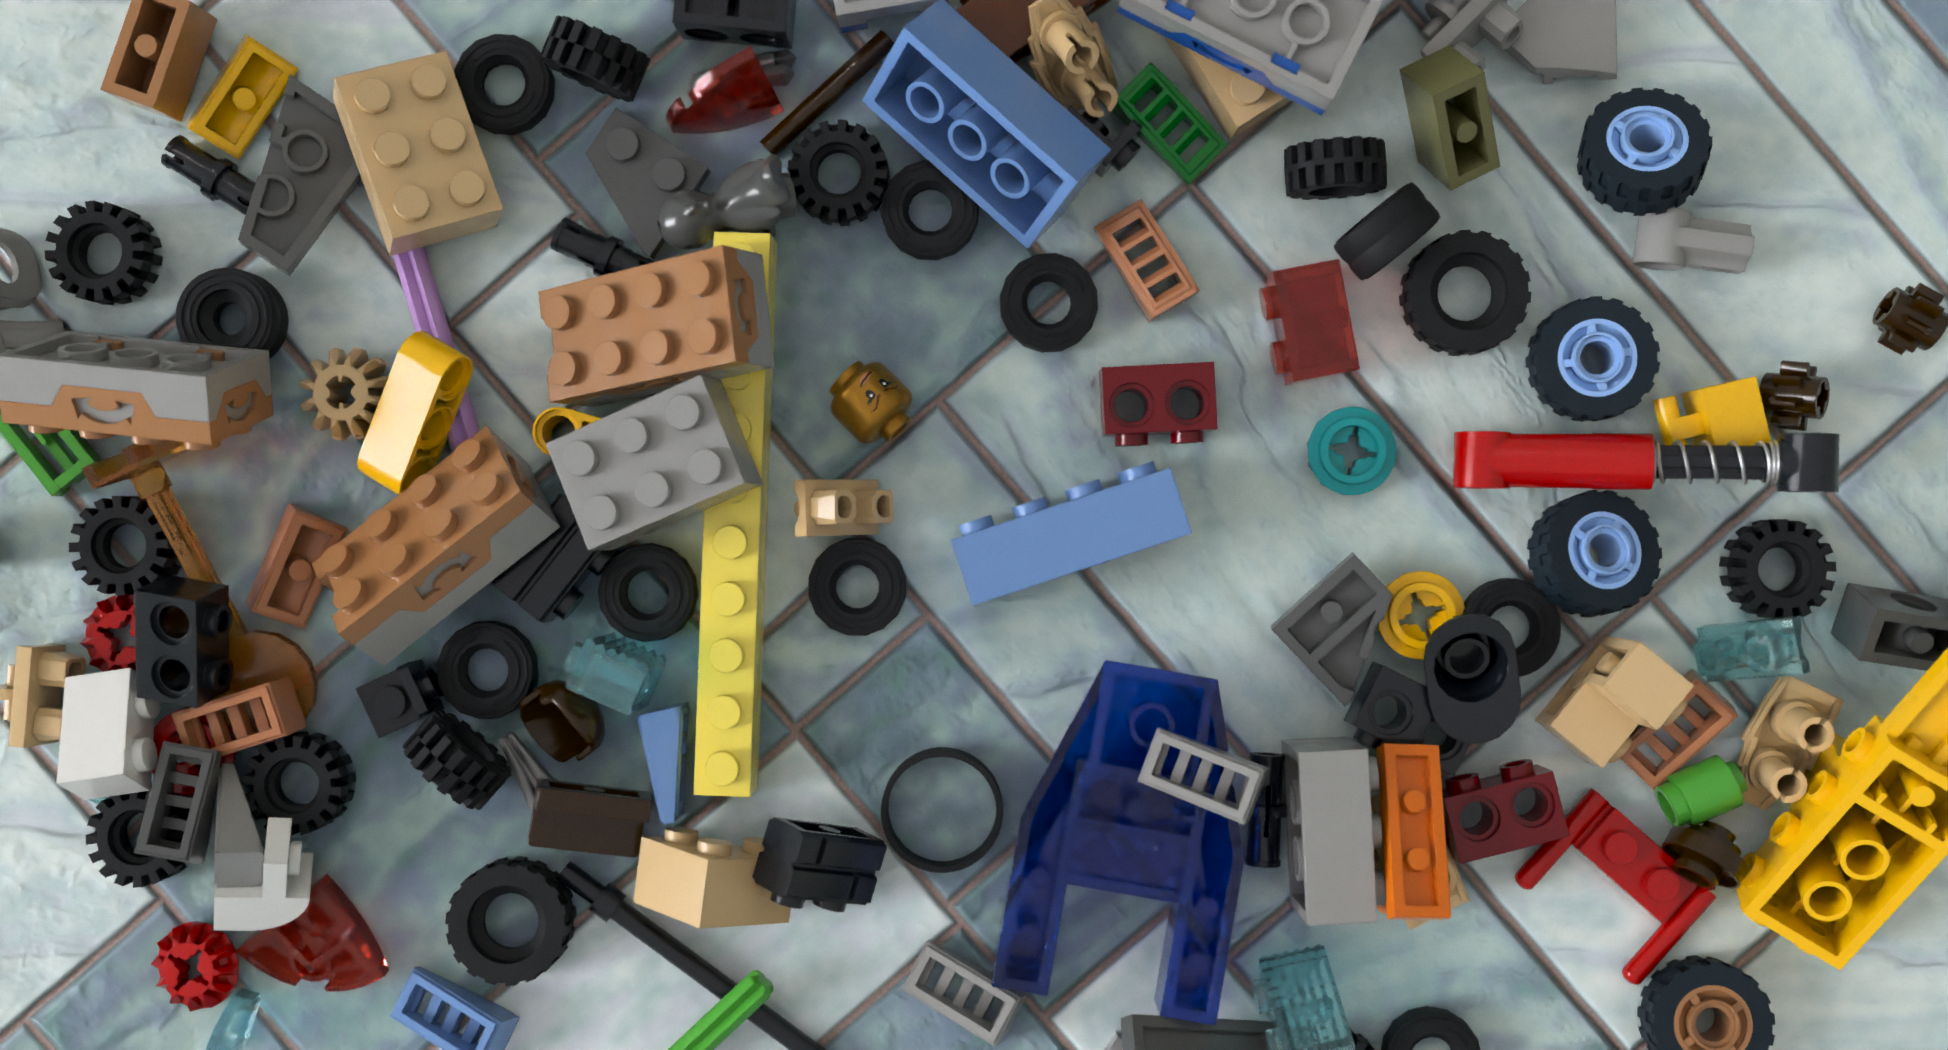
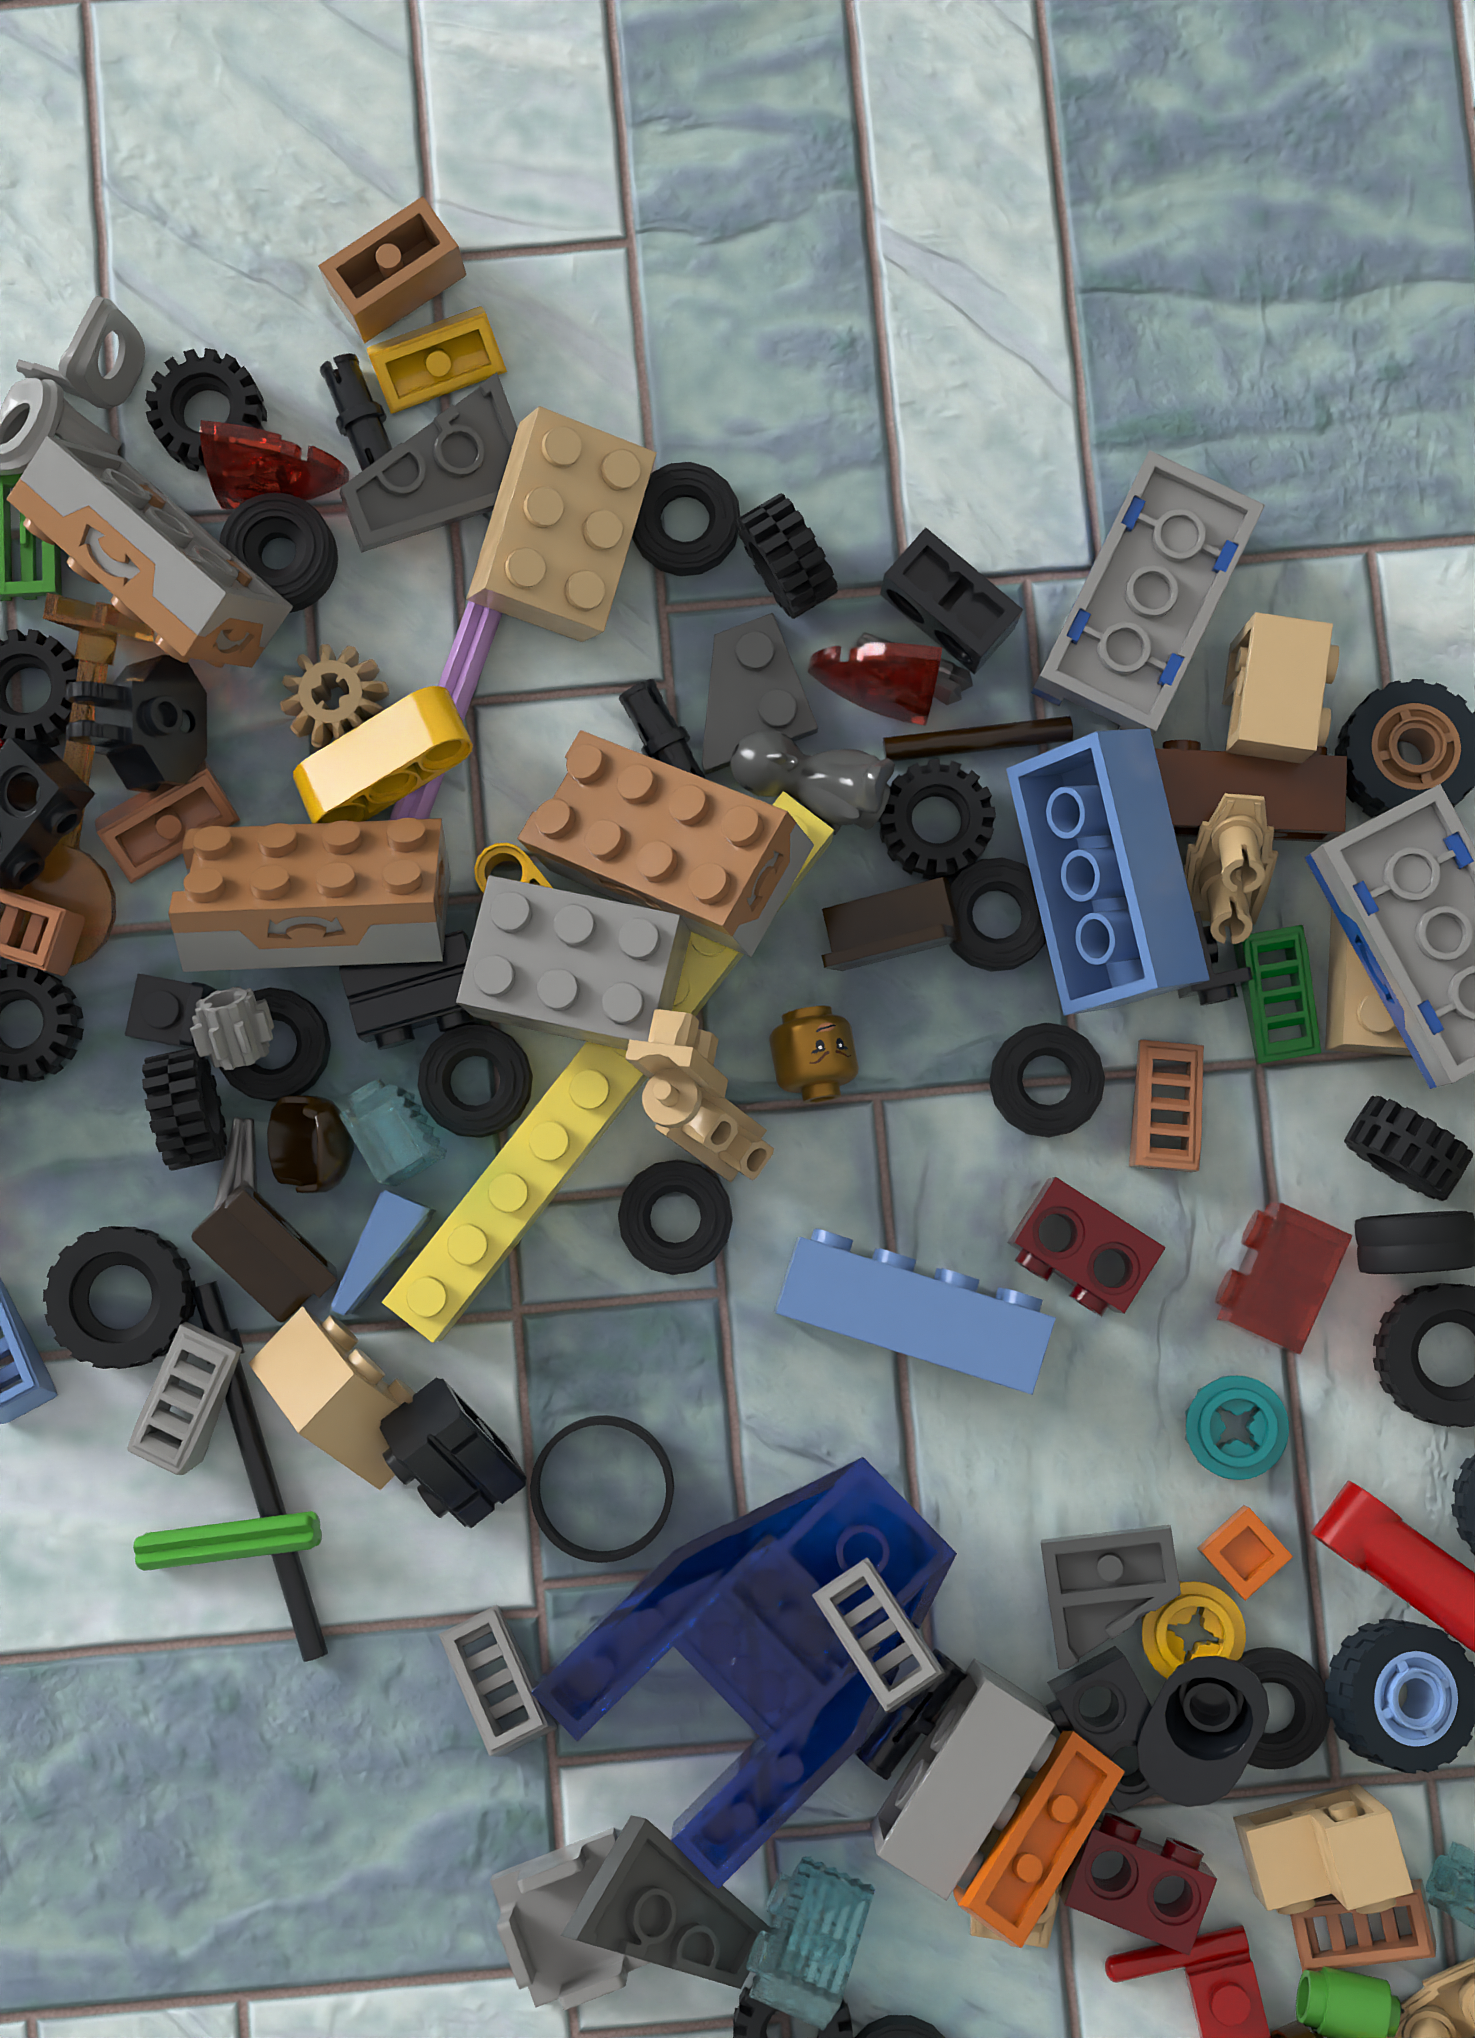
camera: 30 degrees right, 5 degrees down
none -> black hinge [66,654,207,793]
none -> light grey slope [127,1322,242,1475]
none -> light grey gear [190,986,275,1070]
none -> clear red brick [199,420,350,509]
none -> tan hips [625,1009,728,1128]
none -> dark brown panel [821,877,962,971]
none -> orange plate [1197,1505,1293,1601]

